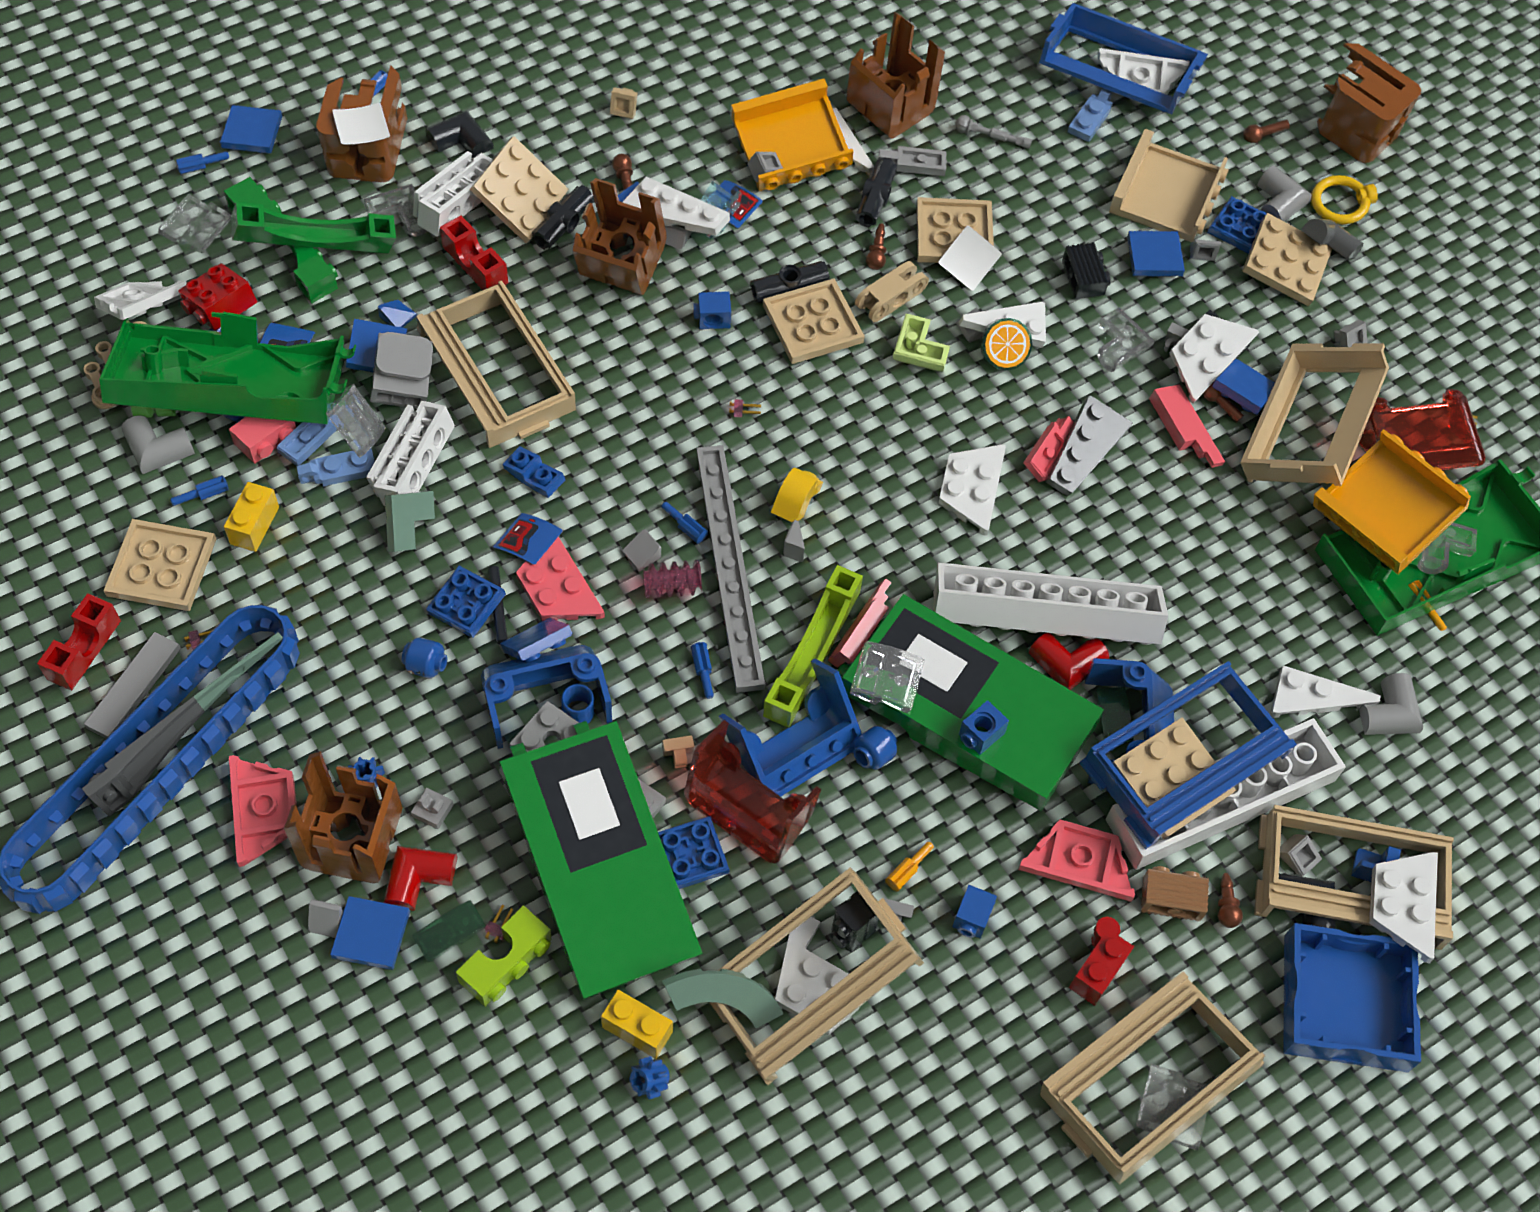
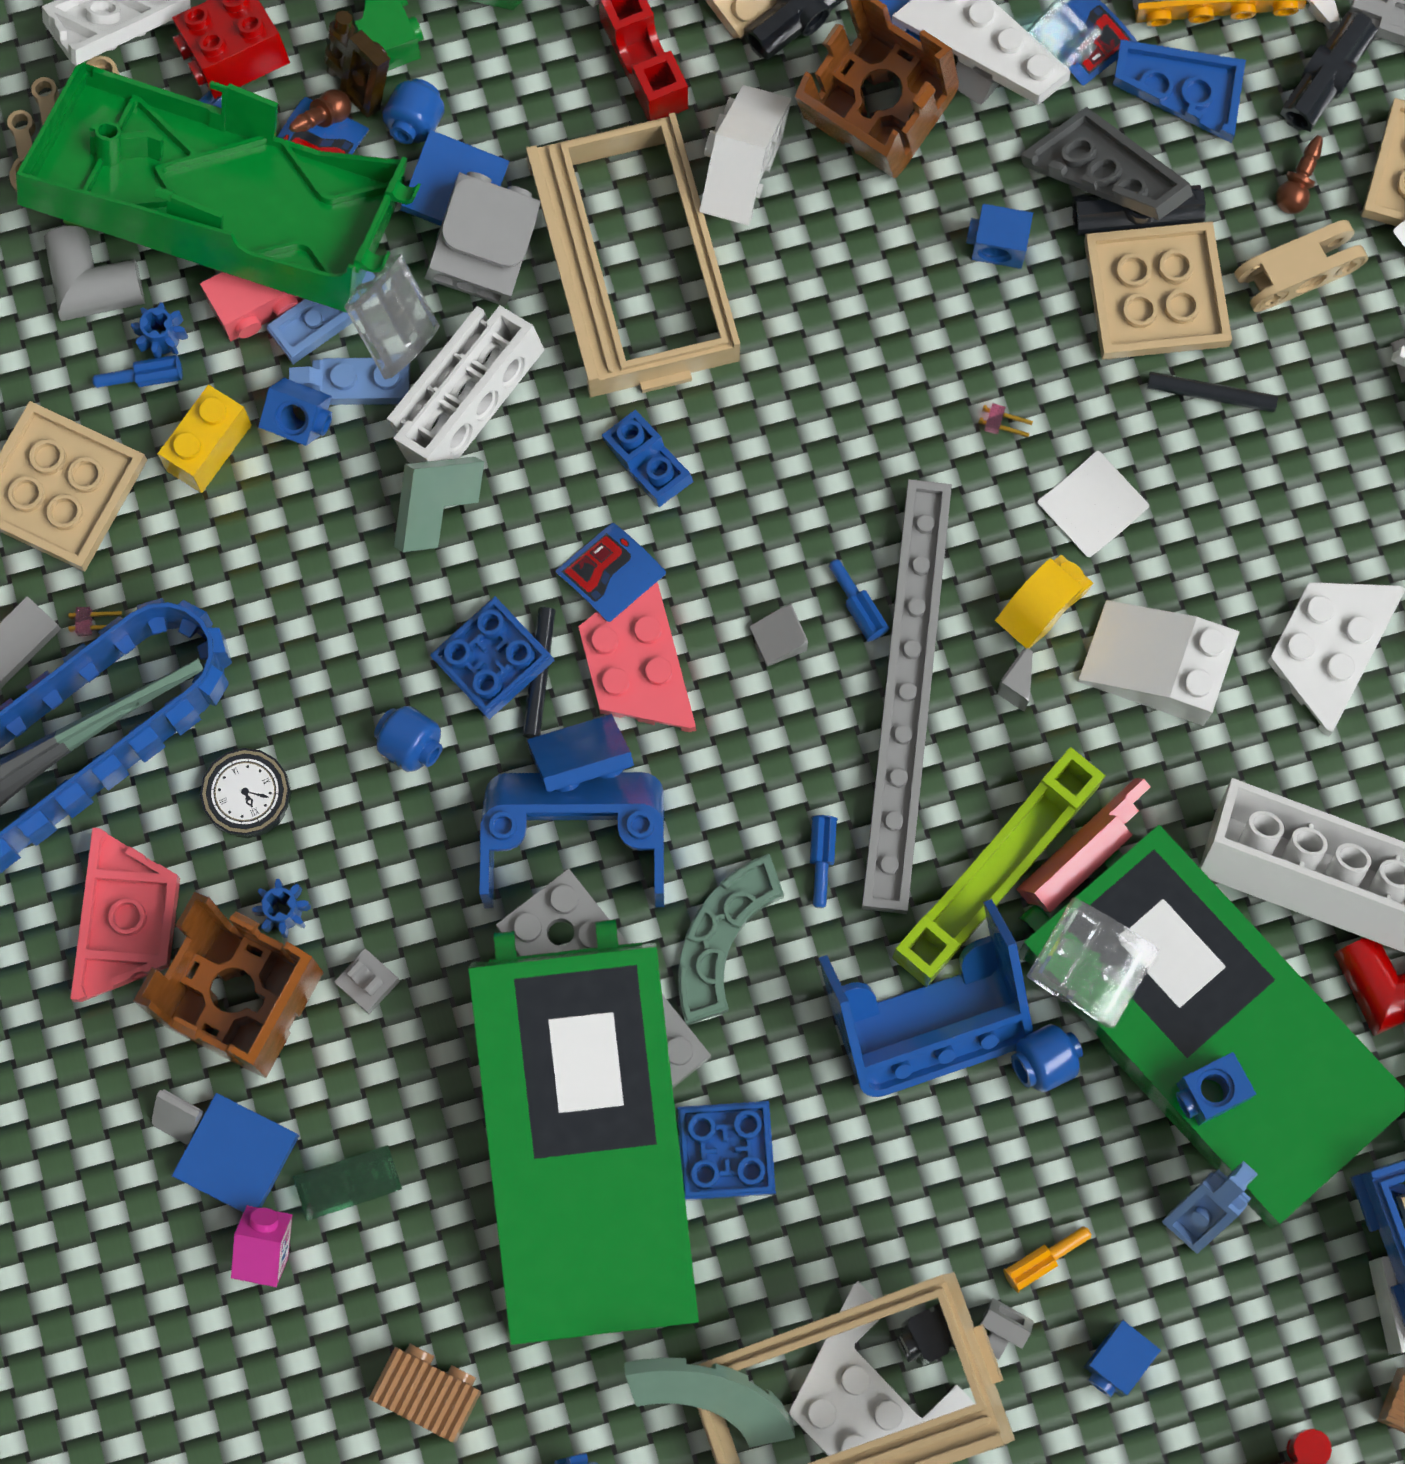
camera: 20 degrees right, 15 degrees up
slope [378,300,417,328] -> none
red brick [384,846,458,911] -> none
lime arch [456,905,552,1007] -> none
piece [485,904,513,943] -> none
blue piece [561,684,594,724] -> none
yellow piece [601,990,673,1059] -> none
clear pink piece [643,560,702,599] -> none
tan tile [662,735,694,769] -> none
clear red windscreen [684,720,821,864] -> none
yellowish green brick [893,314,950,372] -> none
coral wing [1018,819,1135,902] -> none
none -> blue gear [131,302,188,358]
none -> tile [200,748,292,838]
none -> dark pink brick [231,1206,292,1287]
none -> blue brick [258,378,333,446]
none -> copper bar [289,89,352,132]
none -> dark brown plate [324,11,390,118]
none -> medium nougat brick [369,1344,482,1443]
none -> blue head [382,79,445,144]
none -> sand green tile [679,854,784,1026]
none -> white wedge [699,85,791,226]
none -> dark grey wing [1020,106,1193,220]
none -> white sticker [1038,451,1149,557]
none -> white slope [1078,600,1240,726]
none -> blue wing [1113,39,1246,143]
none -> black bar [1147,372,1278,412]
none -> medium blue hinge [1162,1161,1258,1254]

